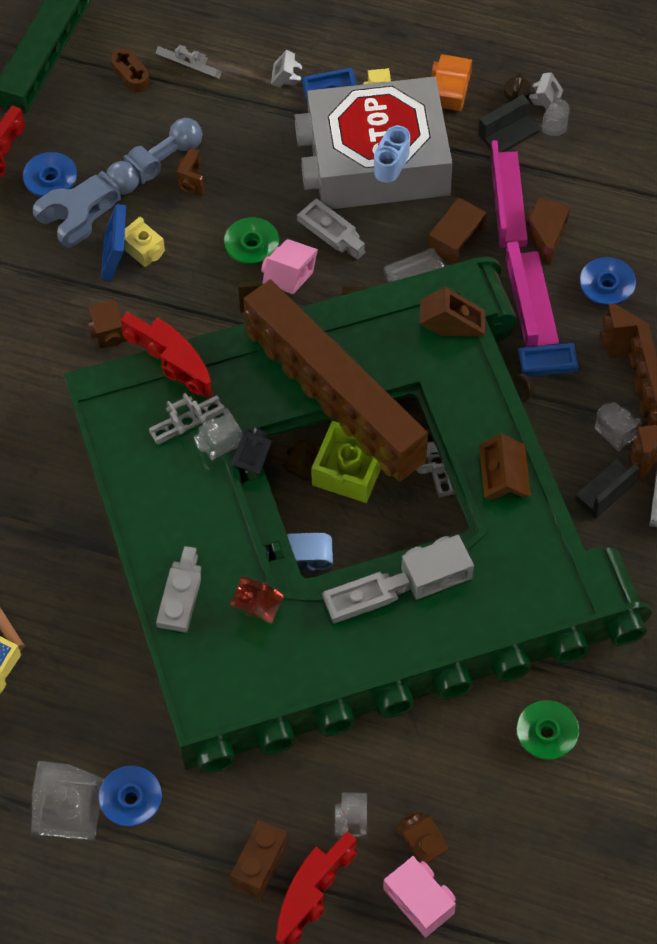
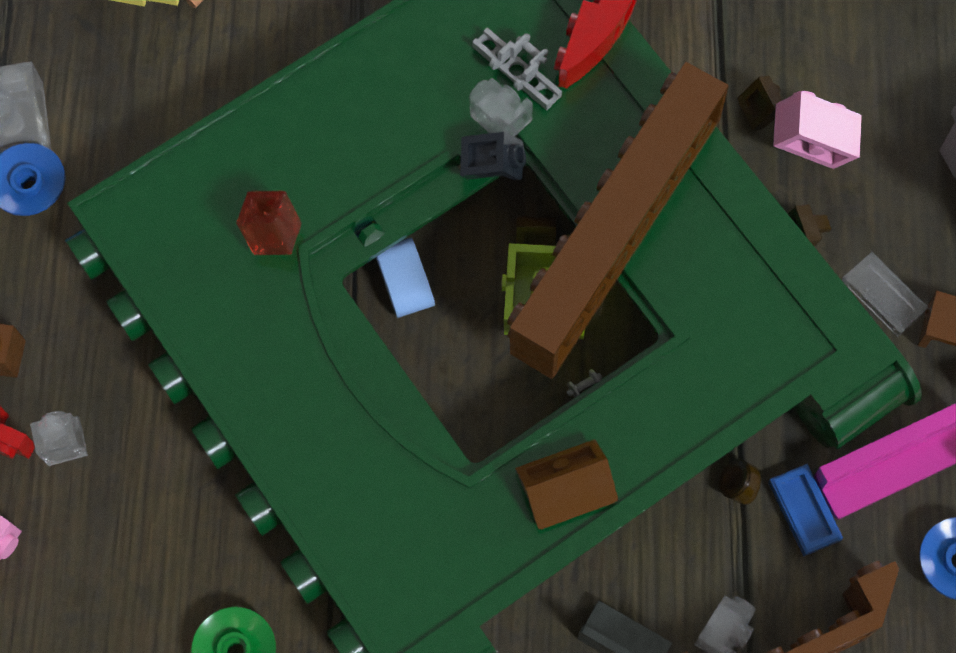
camera: 75 degrees right, 10 degrees up
light grey hinge [156,546,201,633] -> none
green dish [224,217,279,265] -> none
light grey hinge [297,199,365,260] -> none
light grey hinge [322,572,410,624] -> none
reddish brown bracket [395,812,449,863] -> none
light grey brick [401,535,474,600] -> none
reddish brown slope [420,287,485,337] -> none

